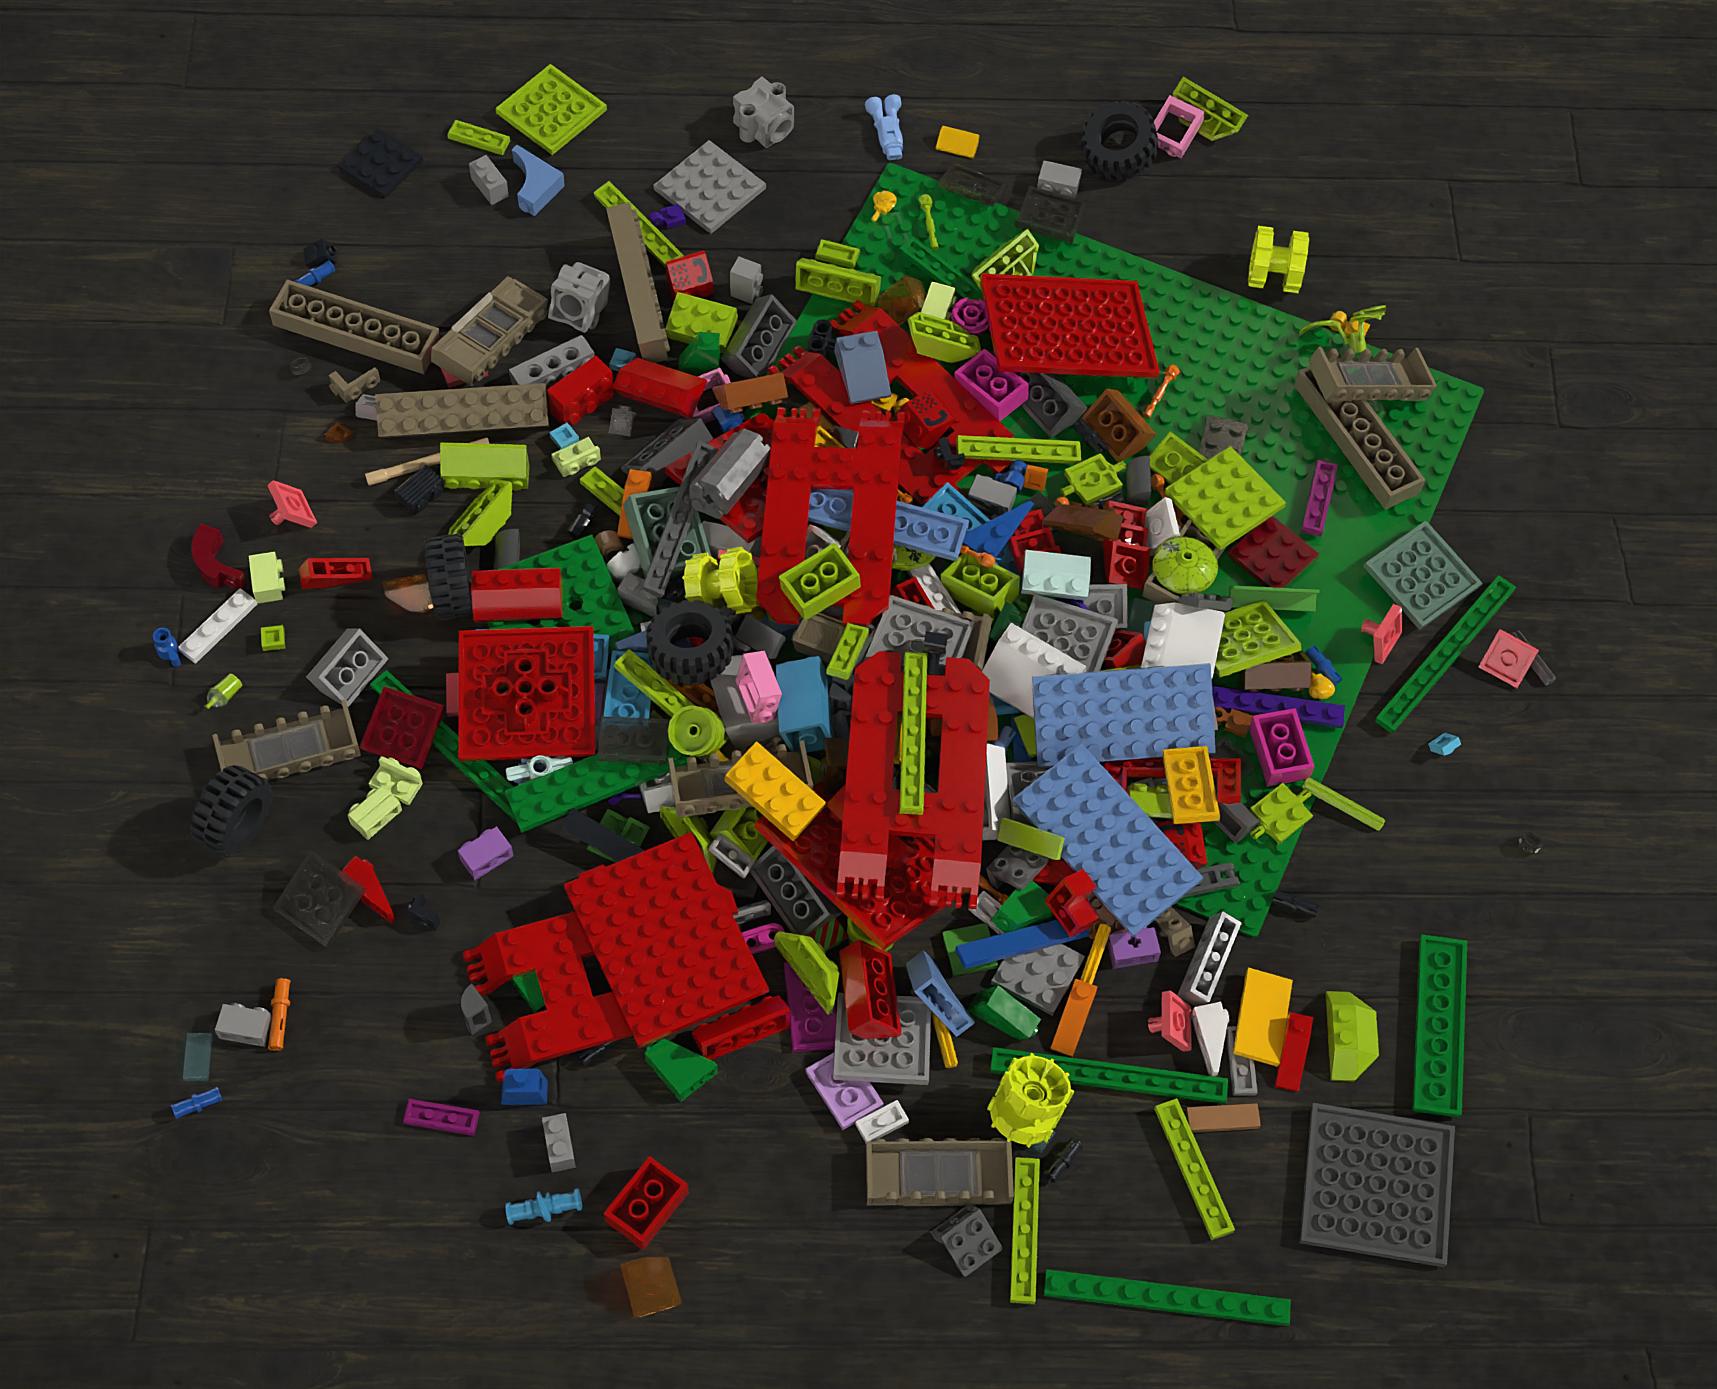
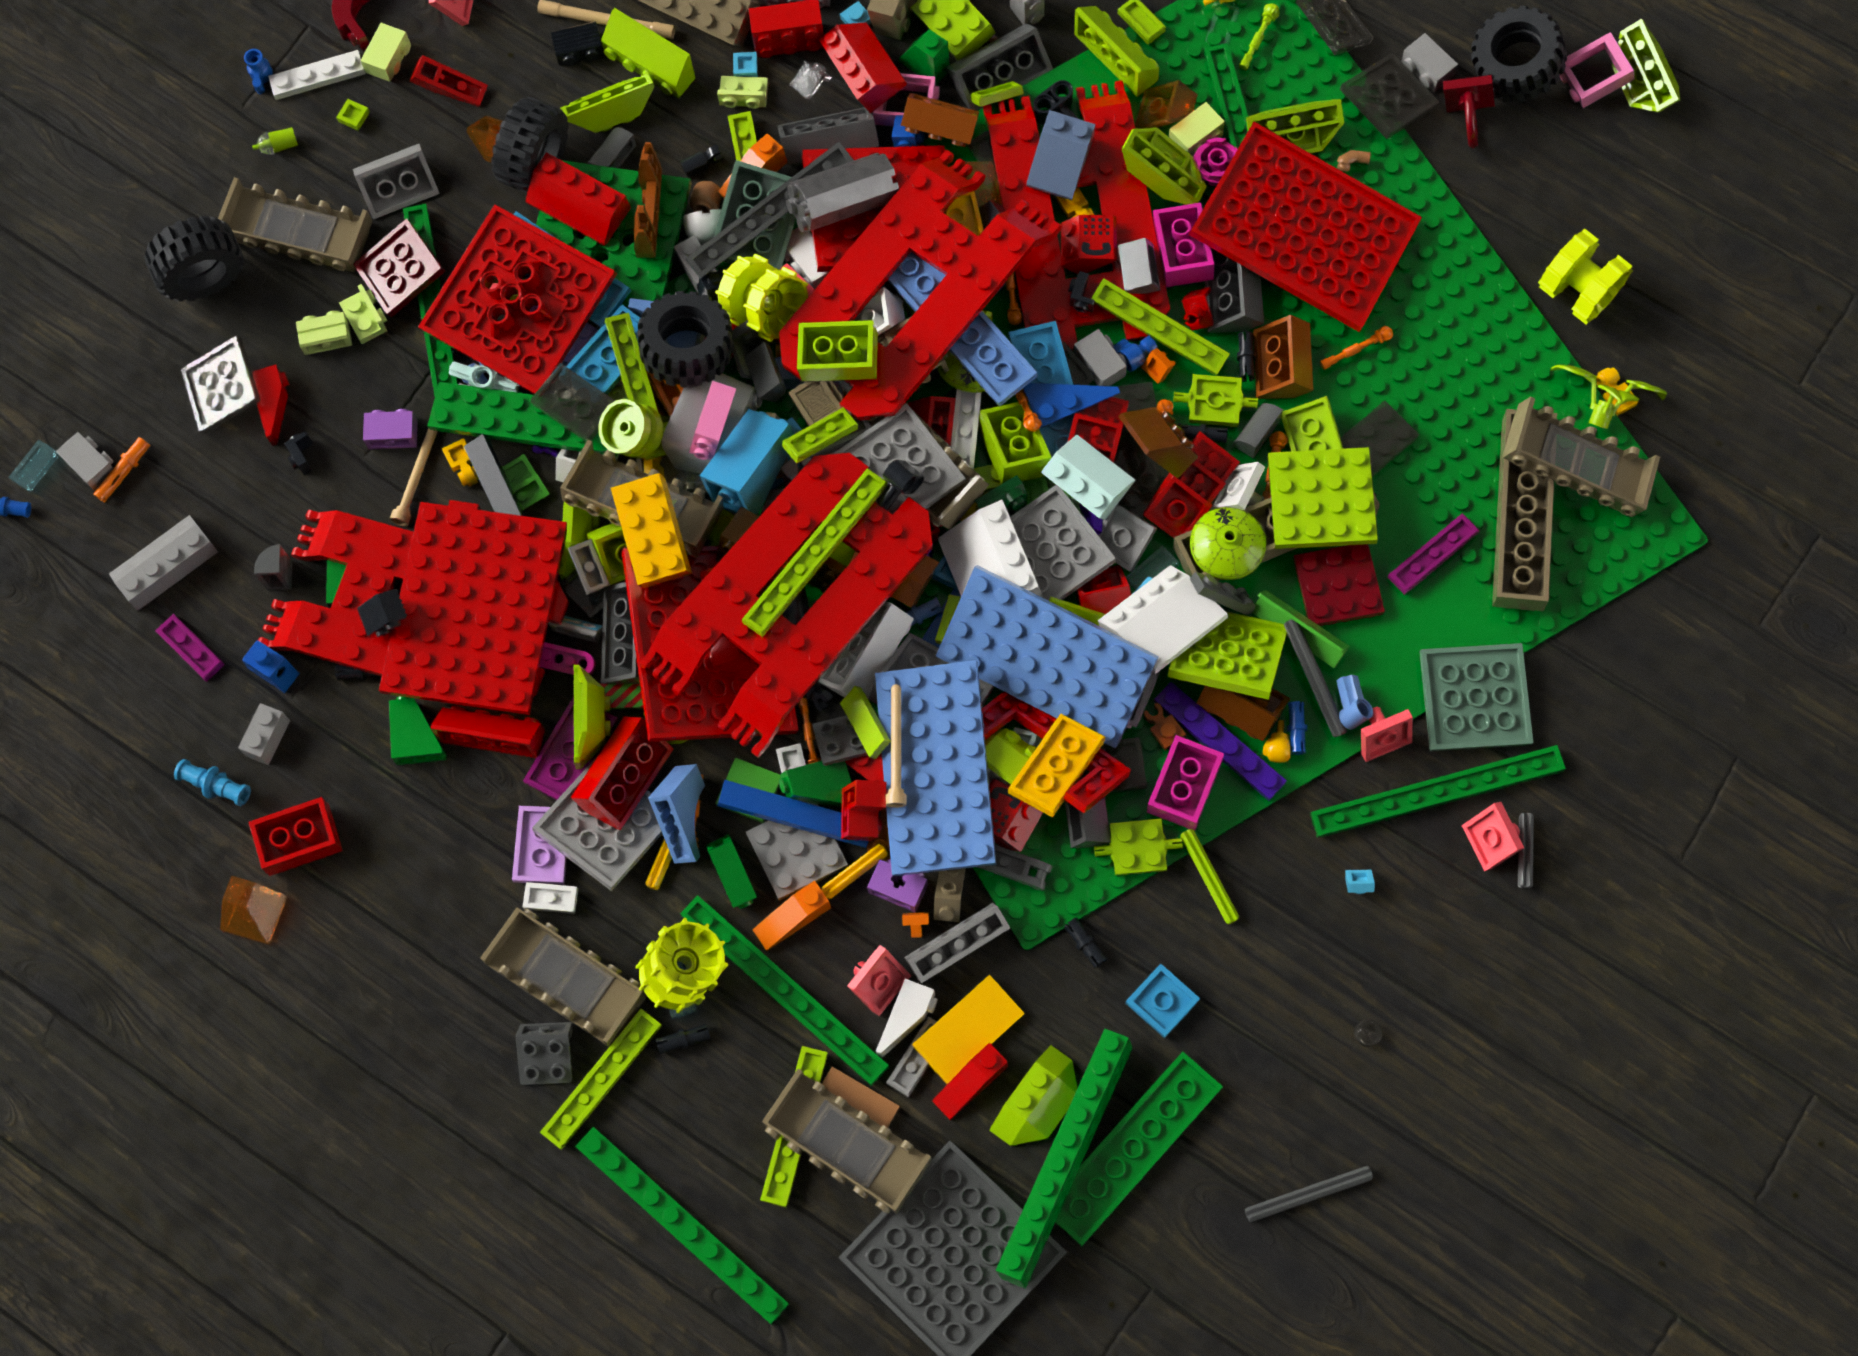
camera: 45 degrees right, 10 degrees up
none -> light grey slope [109,515,218,611]
none -> black brick [357,589,408,638]
none -> tan piece [389,428,438,527]
none -> yellow plate [442,438,479,487]
none -> dark orange wedge [634,142,662,258]
none -> dark tan window [762,1069,932,1214]
none -> tan piece [886,684,907,808]
none -> orange tile [902,912,929,938]
none -> lime tile [970,81,1024,107]
none -> green brick [996,1029,1133,1289]
none -> brick [1118,238,1160,294]
none -> dark azure plate [1125,964,1200,1039]
none -> red bracket [1182,287,1214,330]
none -> dark grey axle [1245,1166,1373,1222]
none -> dark grey axle [1284,619,1347,738]
none -> medium nougat arm [1337,150,1371,171]
none -> medium blue piece [1337,675,1373,730]
none -> dark red tile [1443,75,1495,149]

